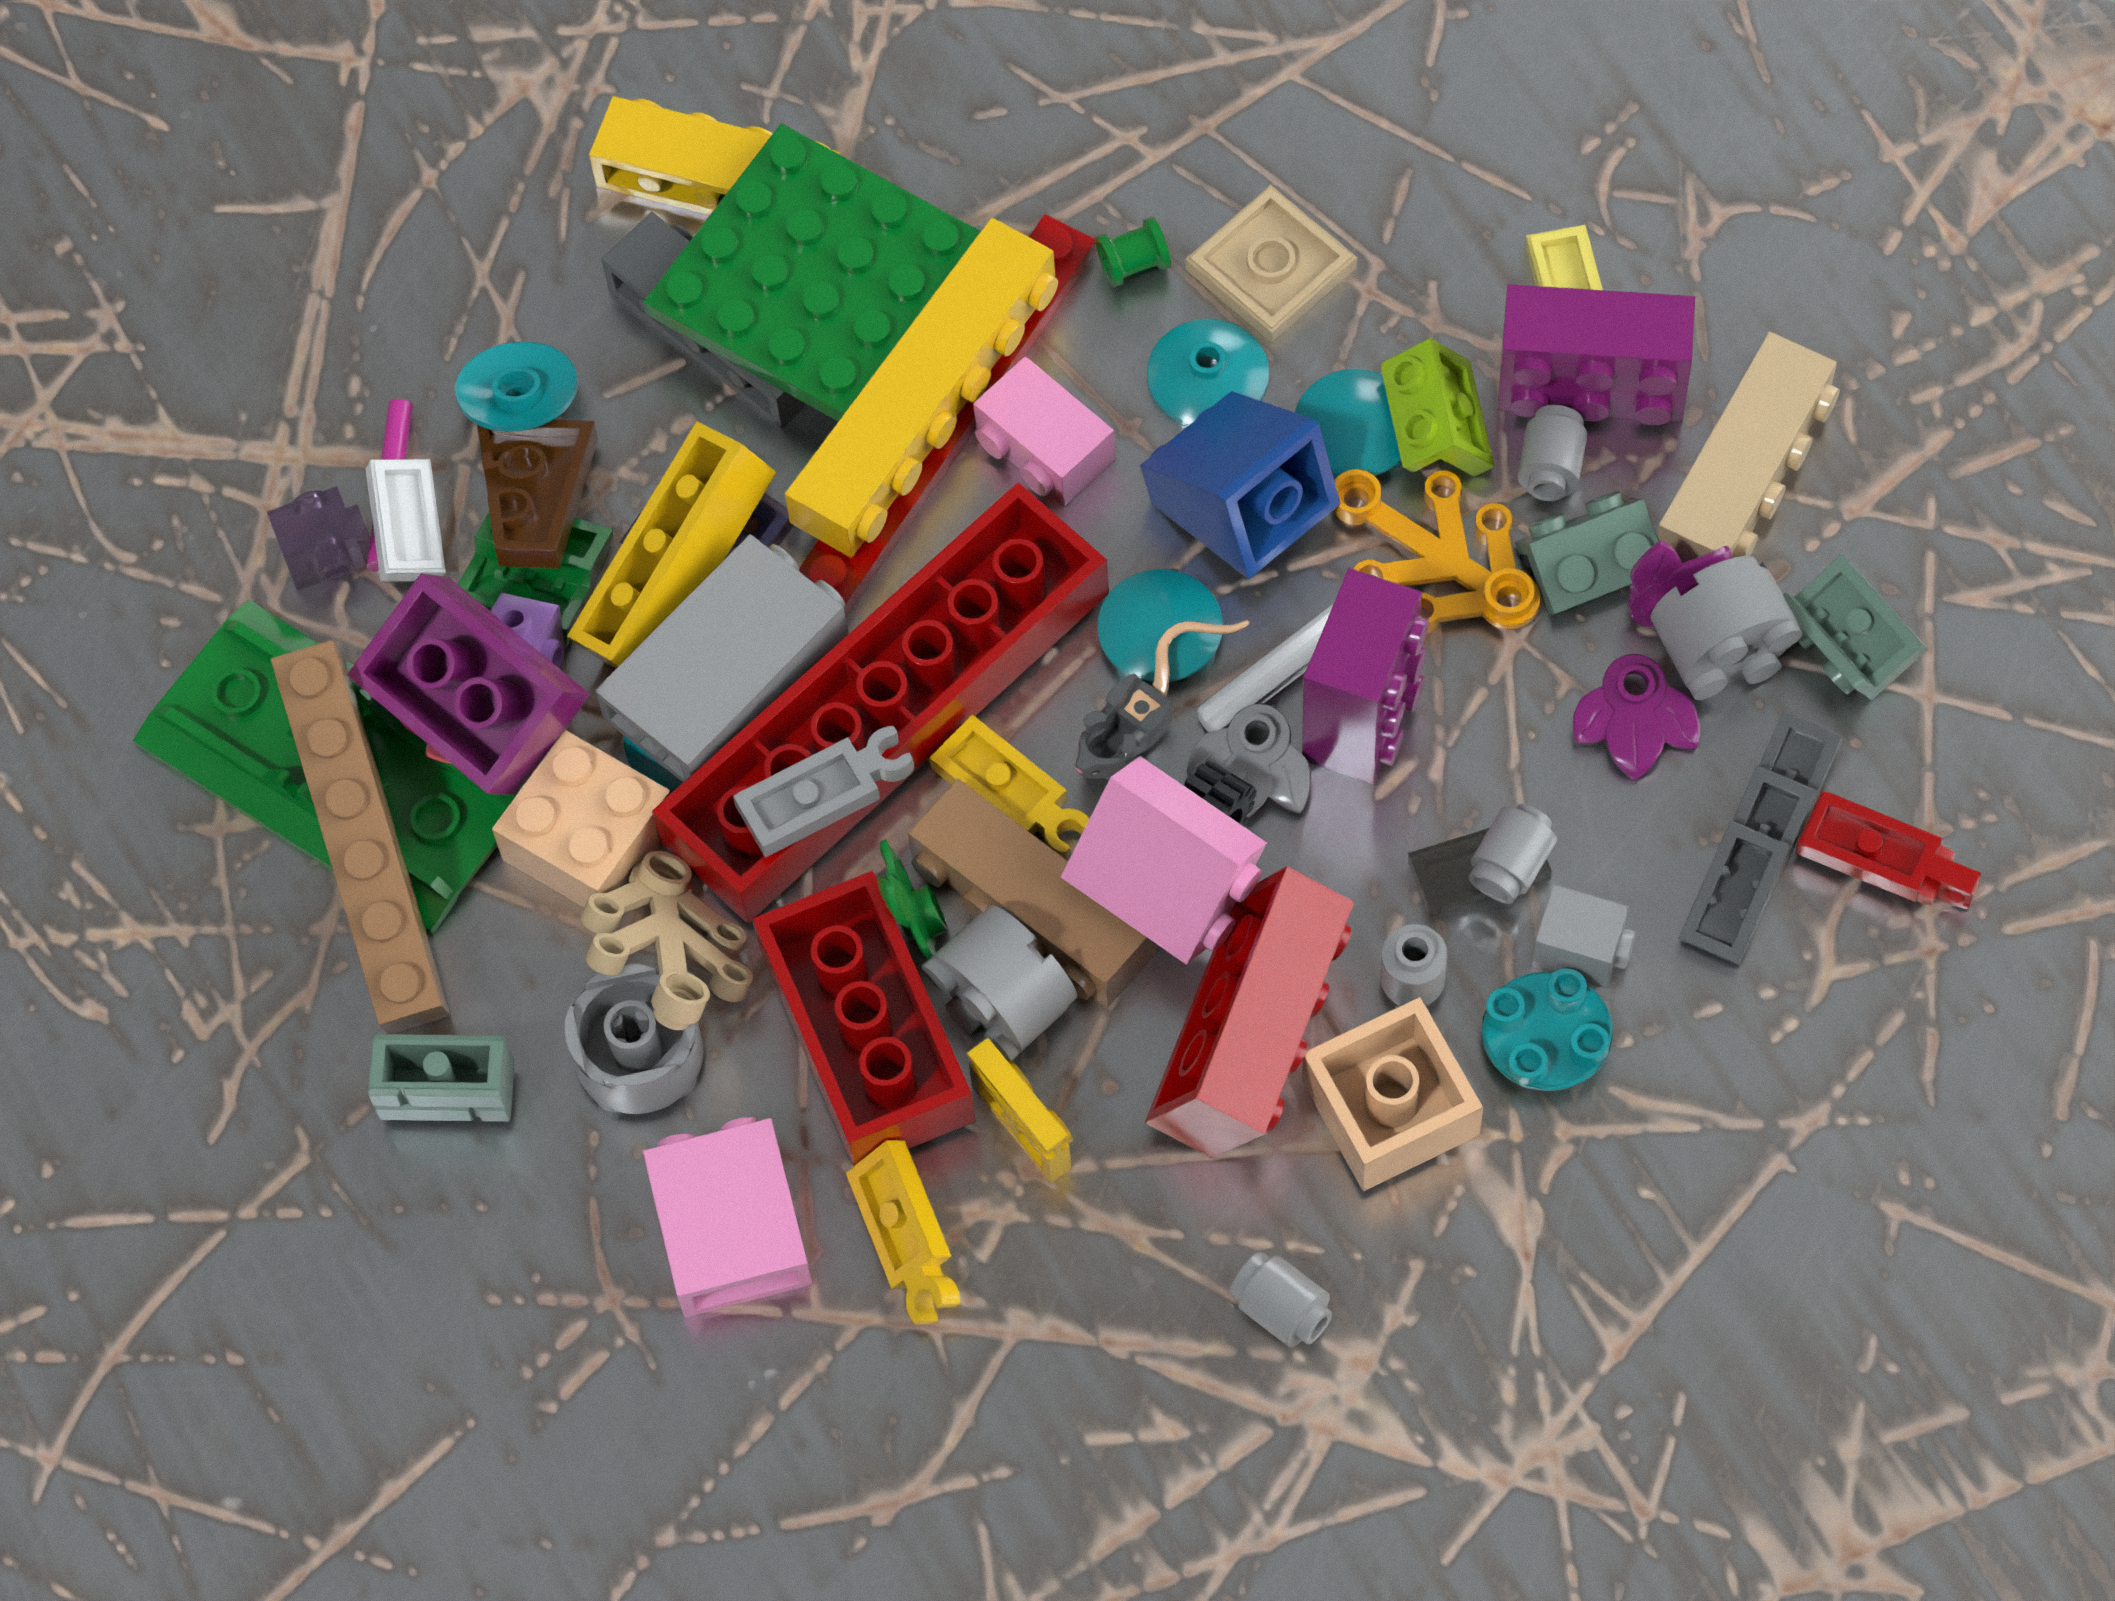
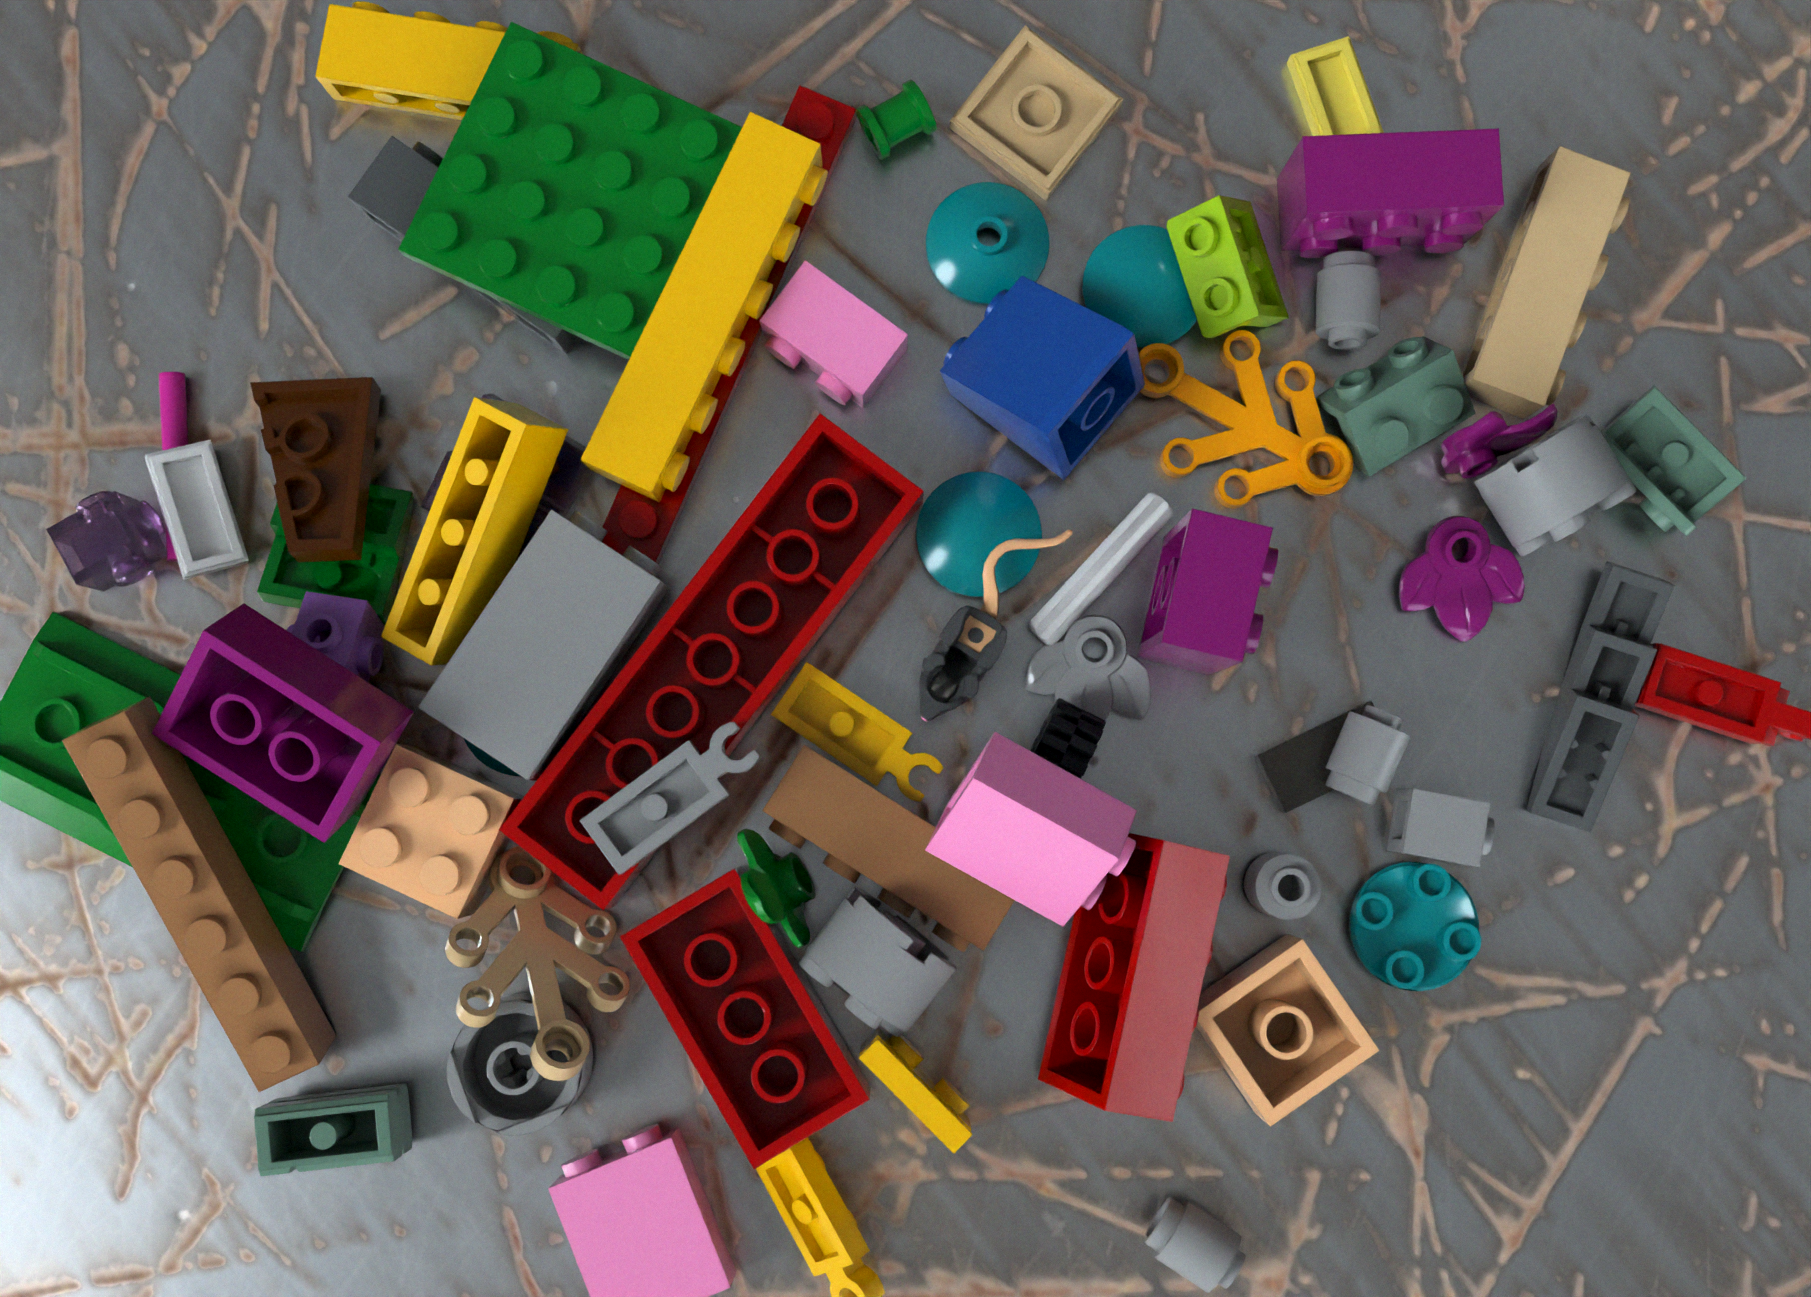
camera: 15 degrees left, 20 degrees up
teal dish [455,341,578,432] -> none

